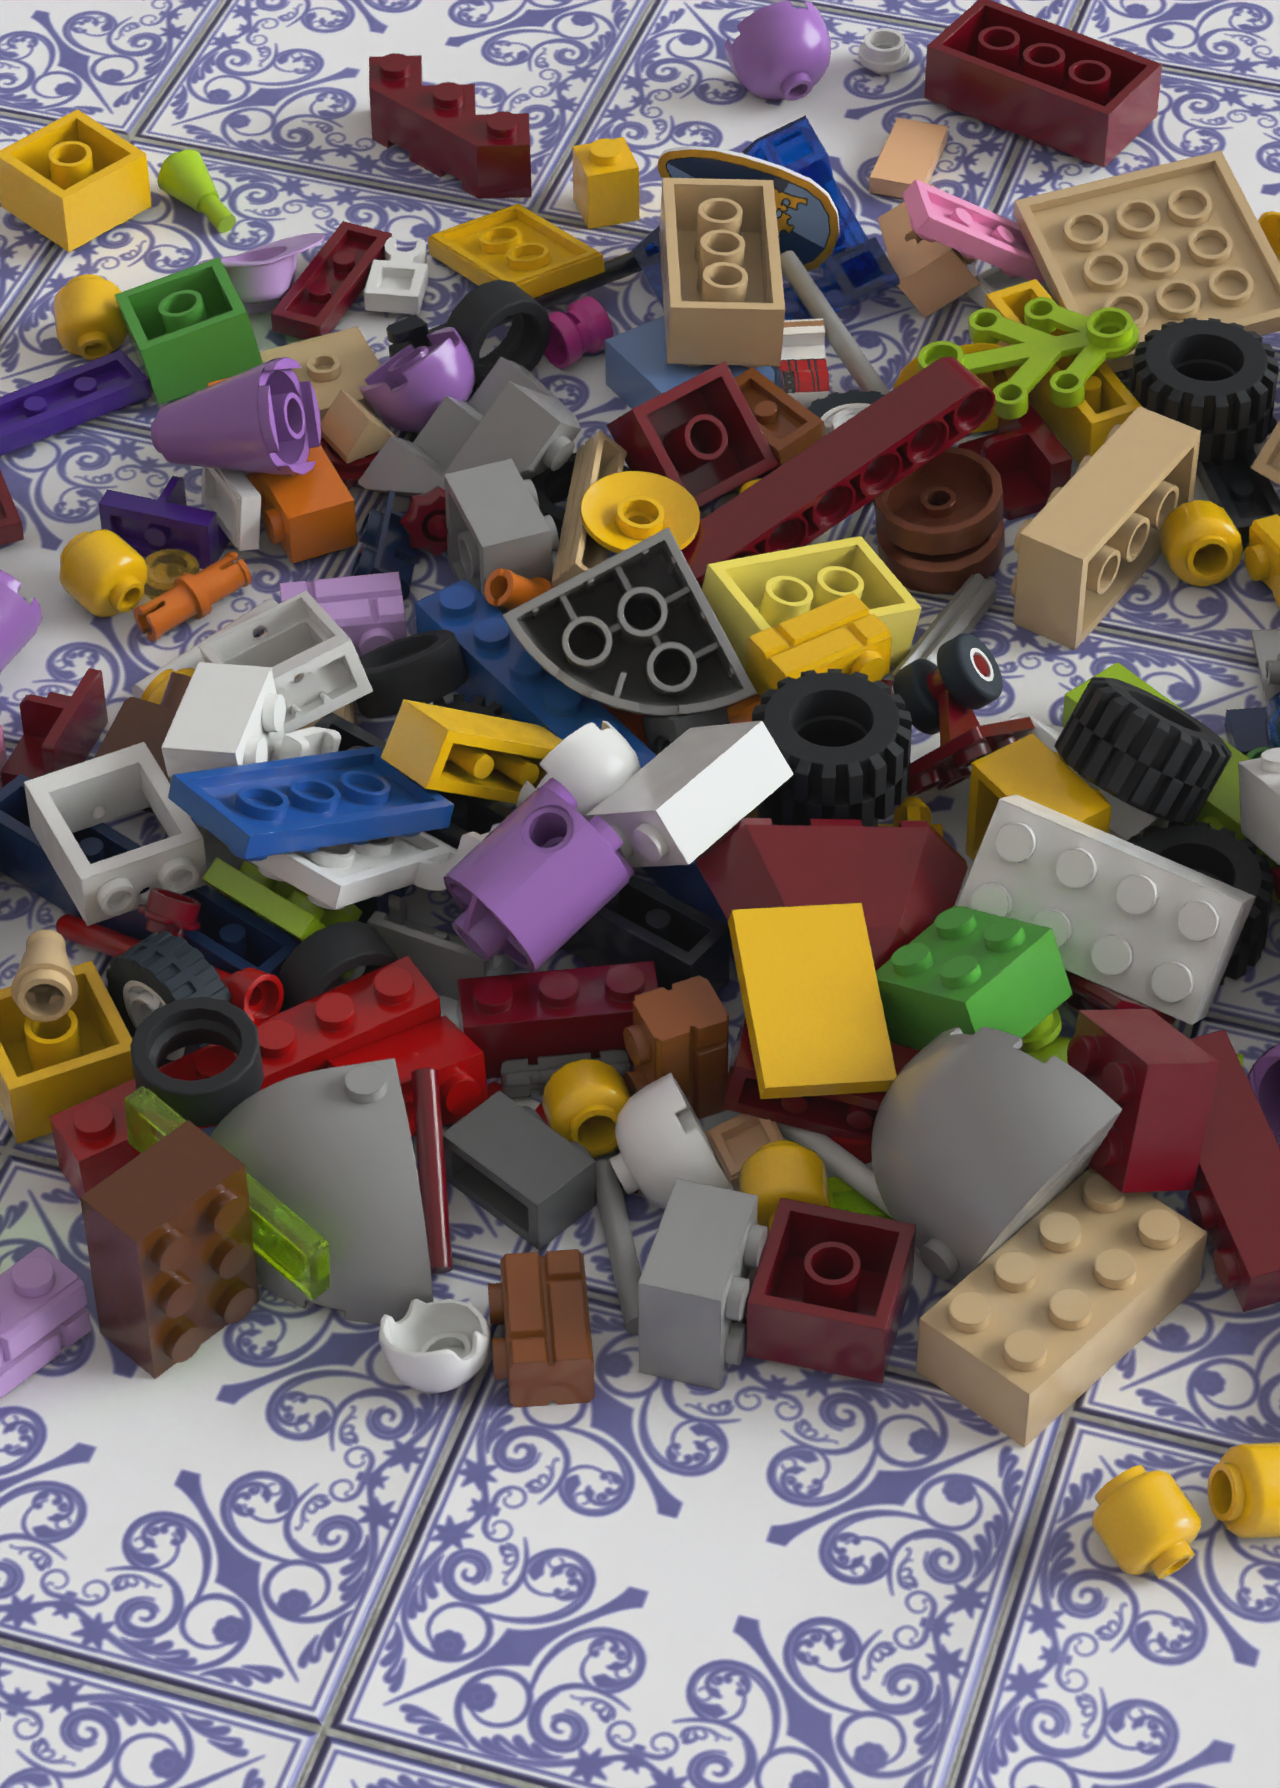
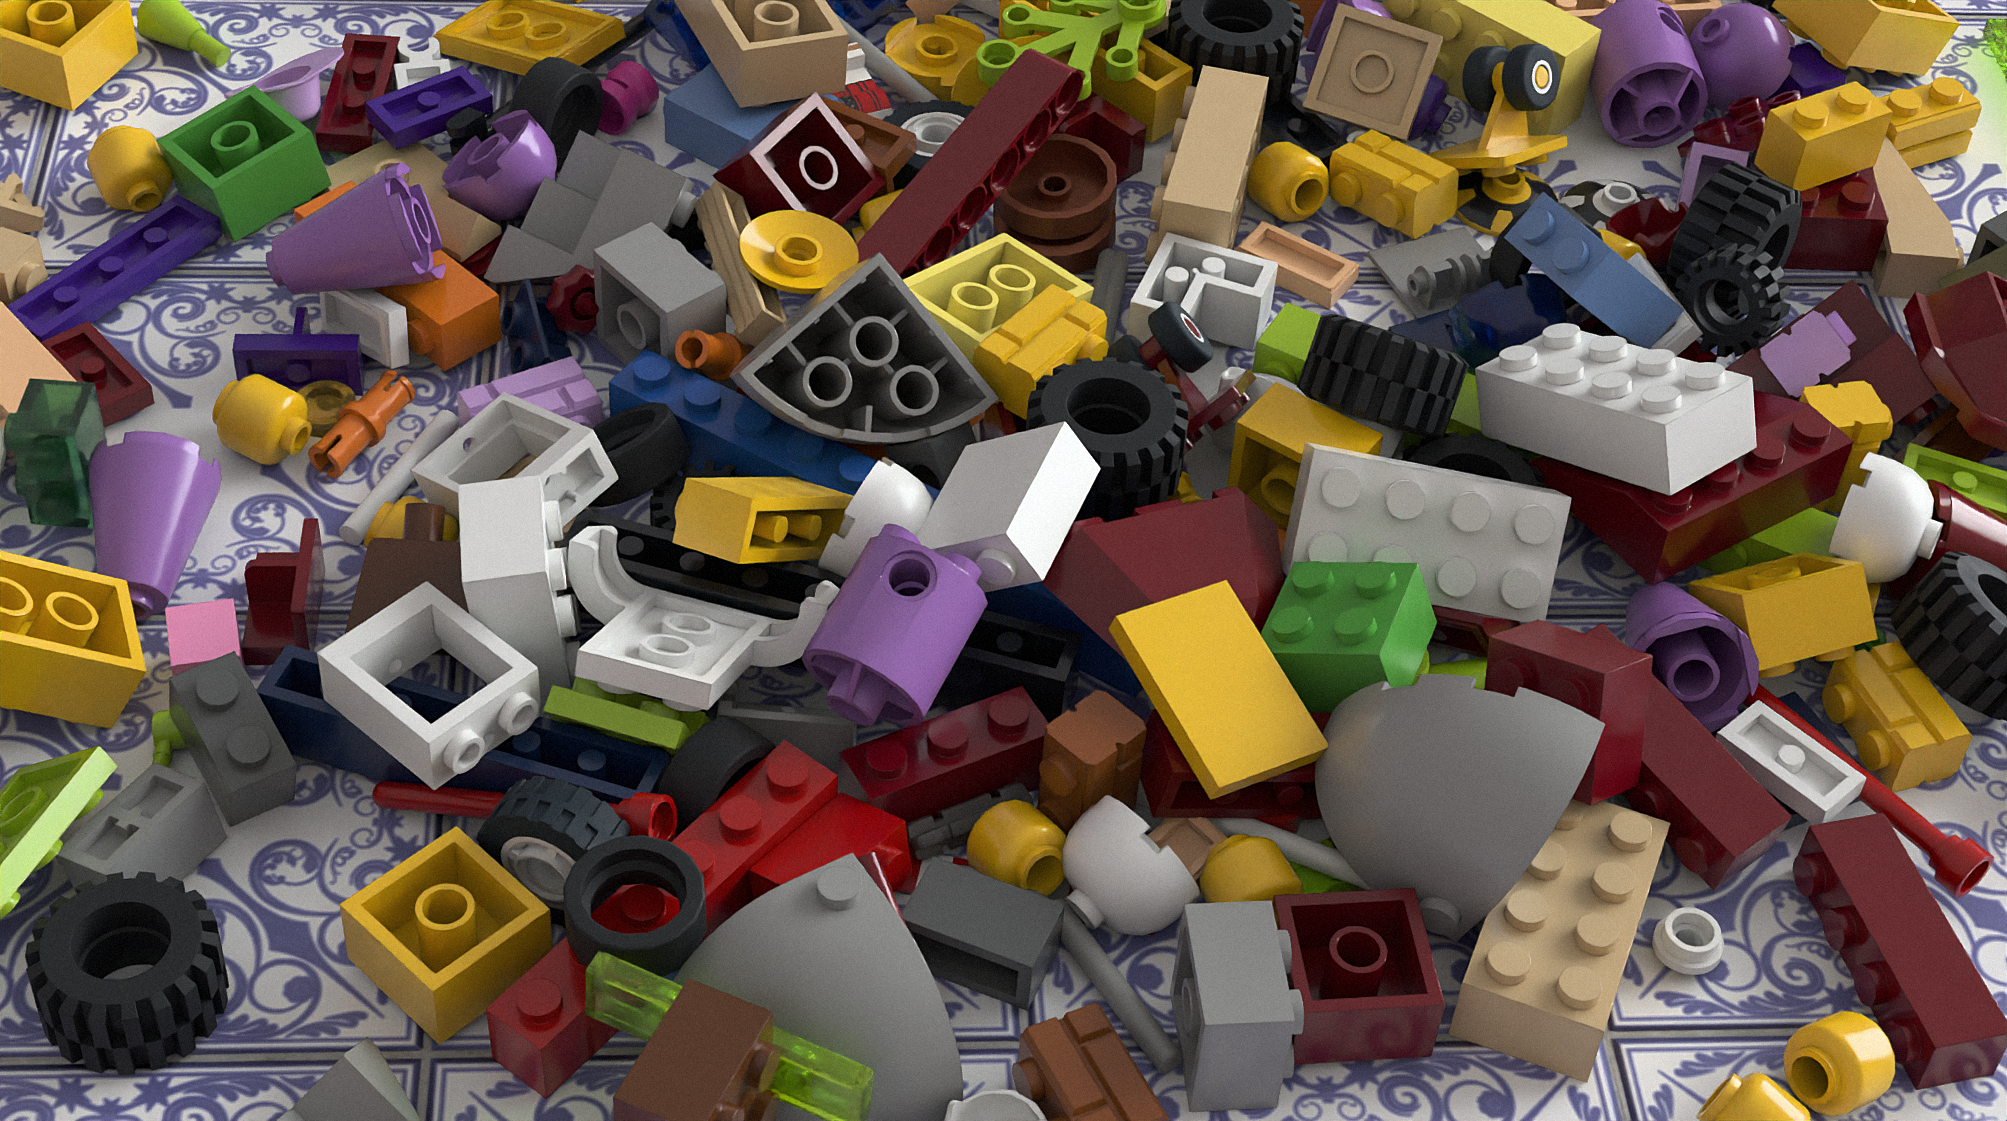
camera: 25 degrees left, 0 degrees up
tan cone [11,929,79,1022] -> none
dark red plate [138,888,201,938] -> none
blue plate [168,746,454,861] -> none
none -> dark purple plate [365,66,493,150]
none -> yellow plate [884,15,985,102]
none -> white brick [1127,232,1278,351]
none -> light nougat tile [1234,221,1360,310]
none -> white plate [1652,907,1724,975]

